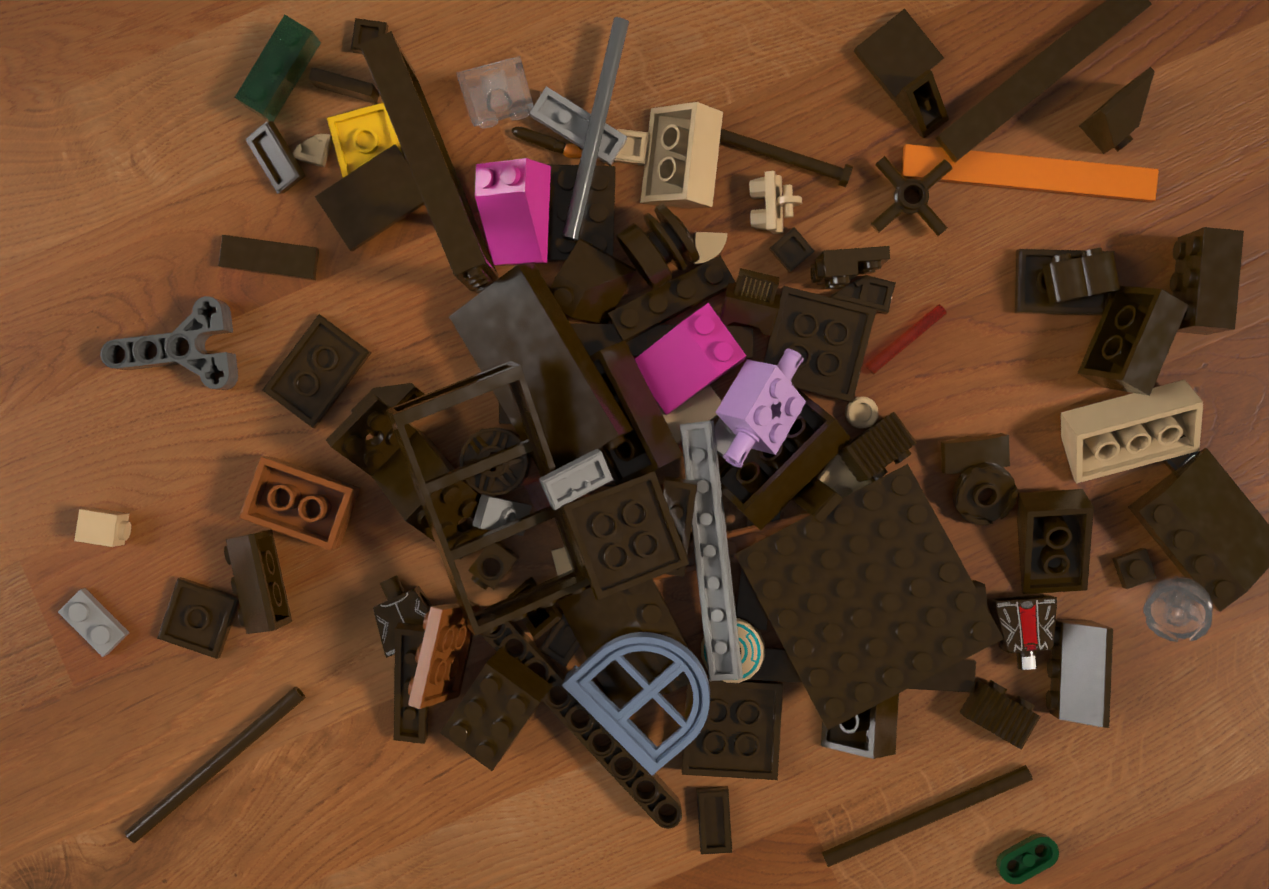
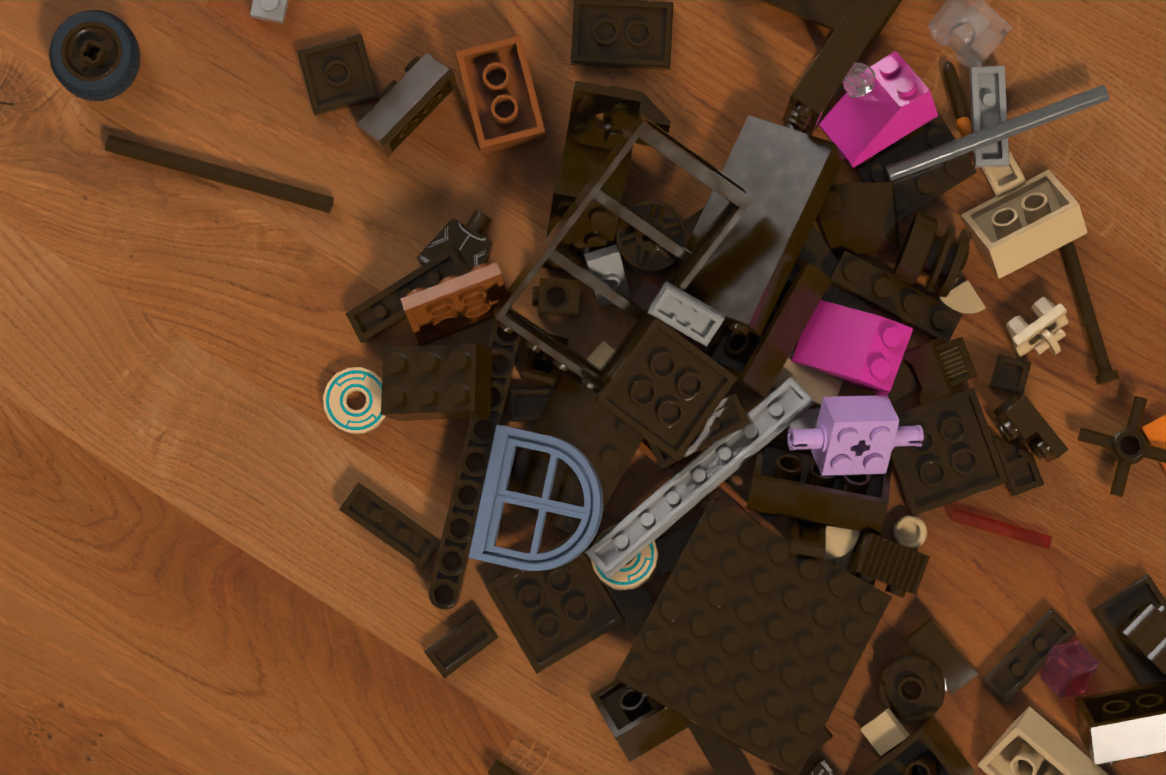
camera: 55 degrees right, 5 degrees down
none -> wheel [49,10,141,101]
none -> tan tile [323,367,386,434]
none -> dark brown plate [339,482,441,568]
none -> tan tile [822,526,860,560]
none -> clear plate [843,63,876,98]
none -> tan tile [860,708,909,756]
none -> dark brown tile [981,609,1076,706]
none -> clear pink panel [1040,641,1099,699]

